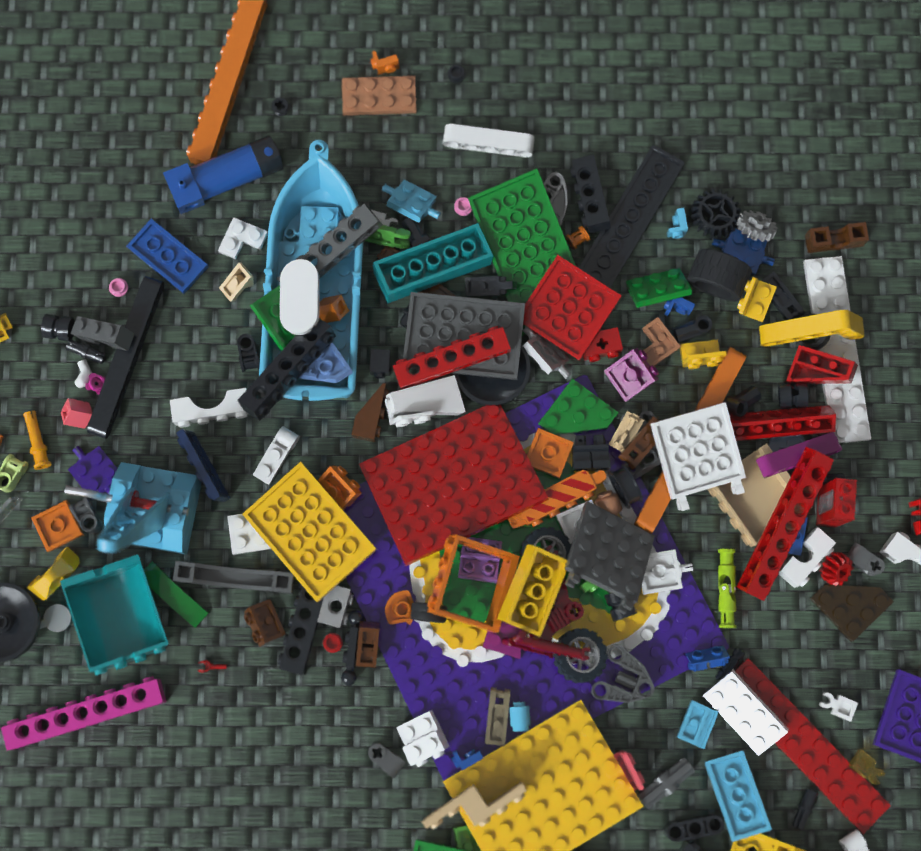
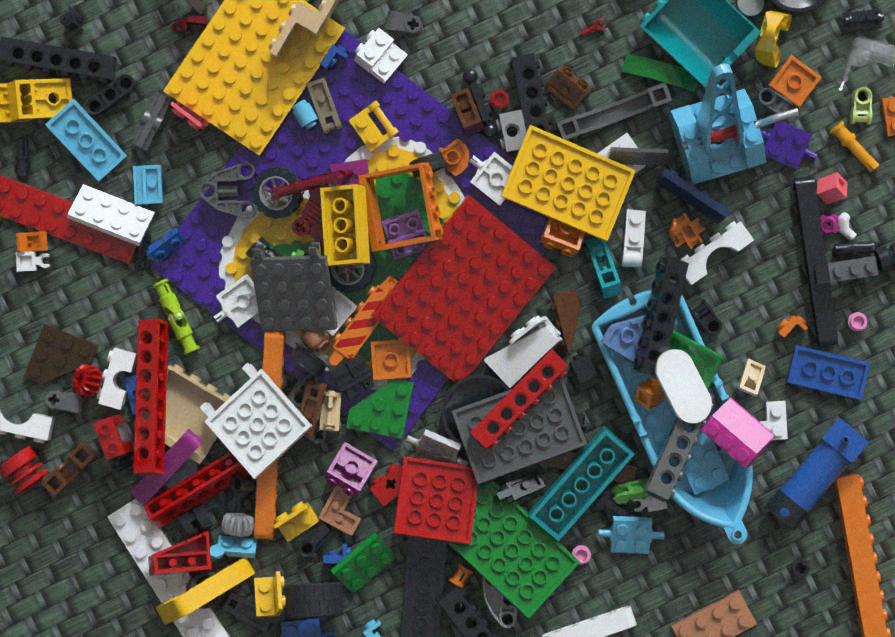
camera: 155 degrees right, 10 degrees up
none -> orange bracket [16,231,48,252]
none -> reddish brown arch [41,441,99,497]
none -> medium azure hinge [210,536,257,559]
none -> light grey gear [221,512,255,537]
none -> yellow plate [349,100,399,152]
none -> white plate [469,152,512,206]
none -> teal slope [585,237,622,299]
none -> dark grey slope [609,147,668,166]
none -> orange piece [668,213,706,249]
none -> slope [701,398,776,468]
none -> orange bracket [776,315,808,338]

